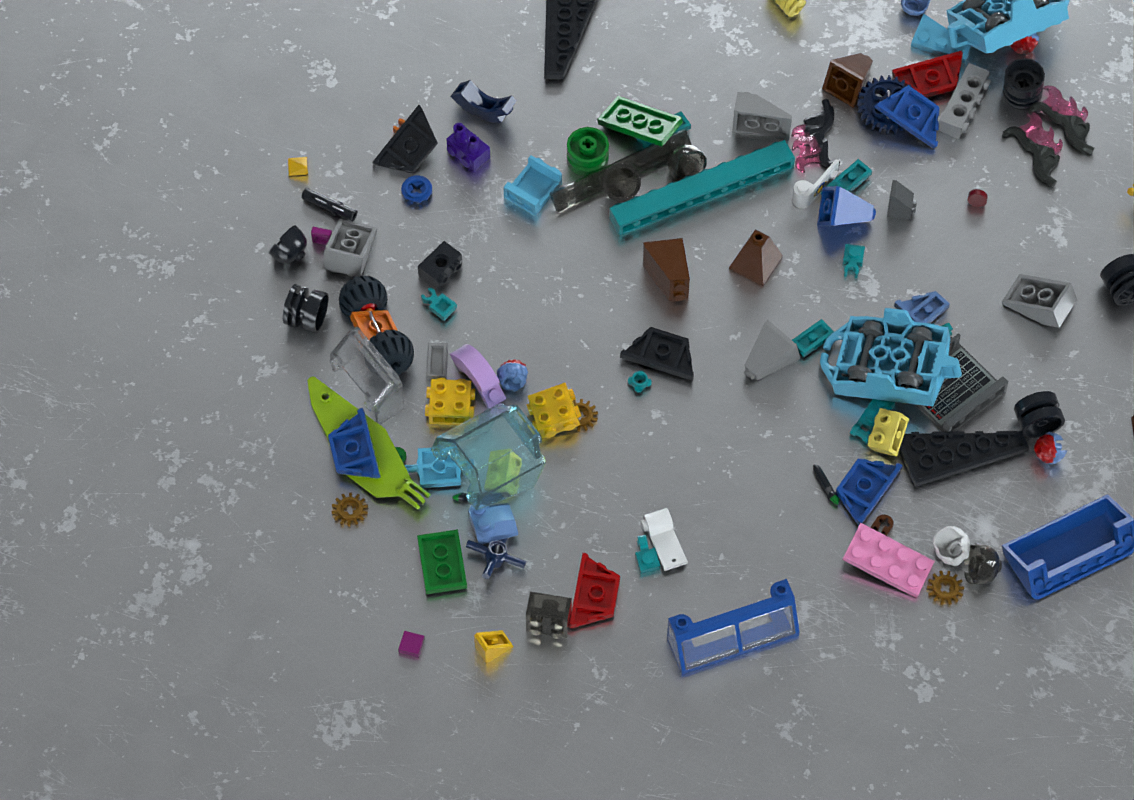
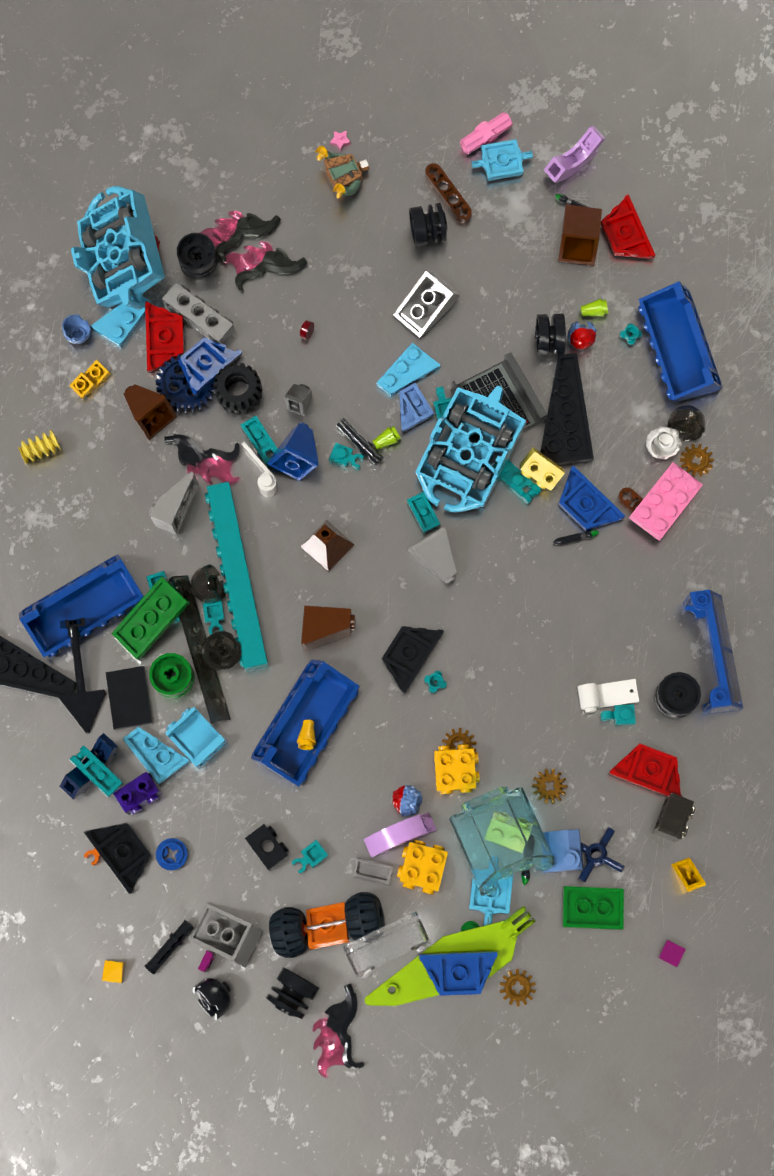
camera: 75 degrees left, 15 degrees up
none -> blue windscreen [19,555,144,657]
none -> black piece [58,618,105,733]
none -> yellow slope [69,360,111,398]
none -> teal plate [69,745,123,798]
none -> black tile [106,666,153,730]
none -> medium azure wing [123,727,190,786]
none -> teal plate [203,601,225,636]
none -> black tyre [214,363,262,414]
none -> blue windscreen [251,659,360,787]
none -> yellow cone [297,720,316,750]
none -> piece [312,984,364,1078]
none -> black pin [336,418,383,465]
none -> lime cone [372,426,401,450]
none -> medium azure wing [376,343,441,396]
none -> pearl gold gear [532,769,568,804]
none -> lime cone [581,298,608,317]
none -> teal plate [620,324,642,345]
none -> black wheel [654,672,701,719]

